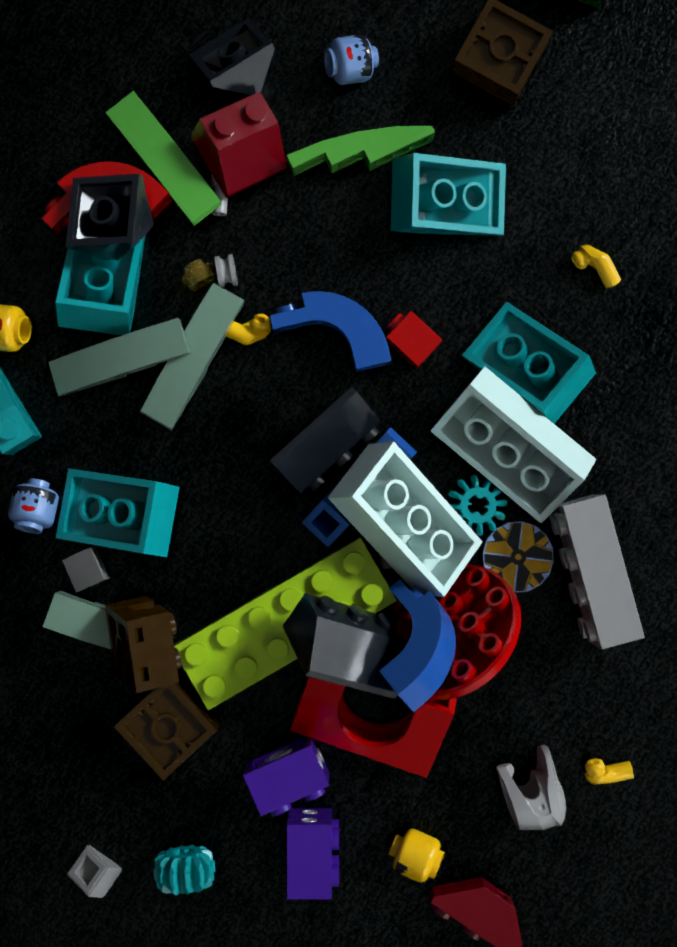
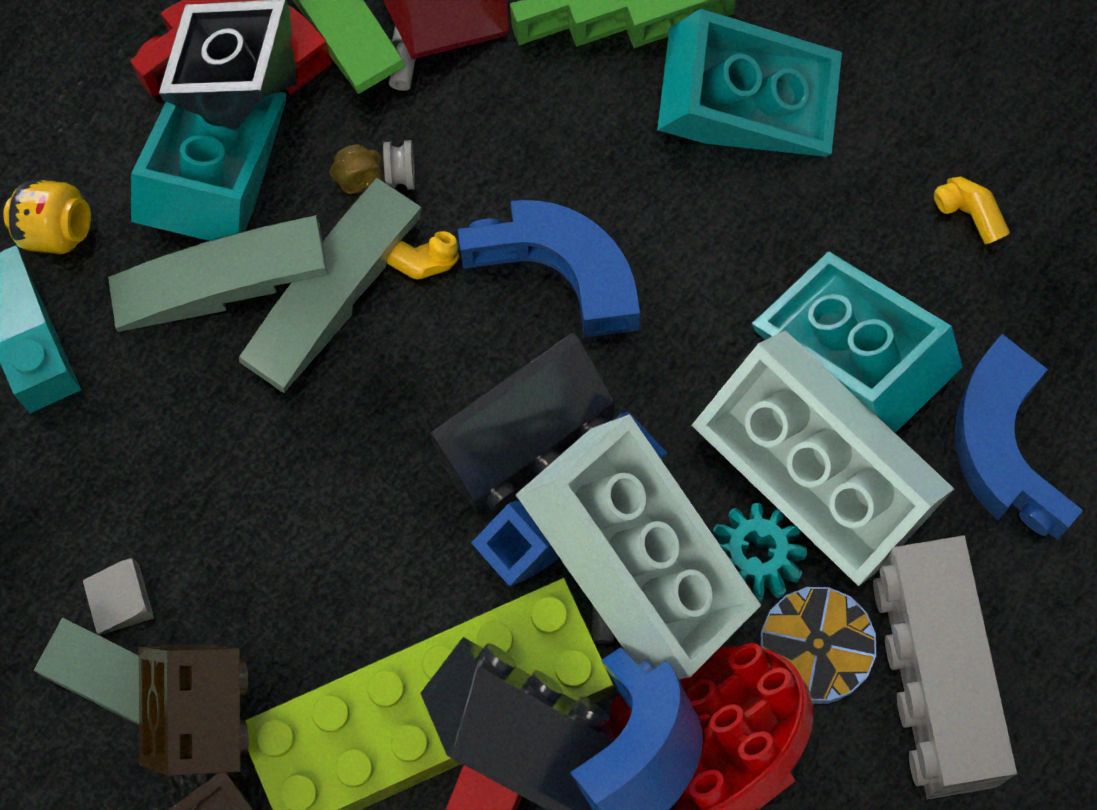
camera: 10 degrees right, 15 degrees down
medium blue head [8,478,59,534] -> none
teal slope [56,468,180,557] -> none
red brick [386,311,443,369] -> none
none -> blue arch [955,334,1083,540]

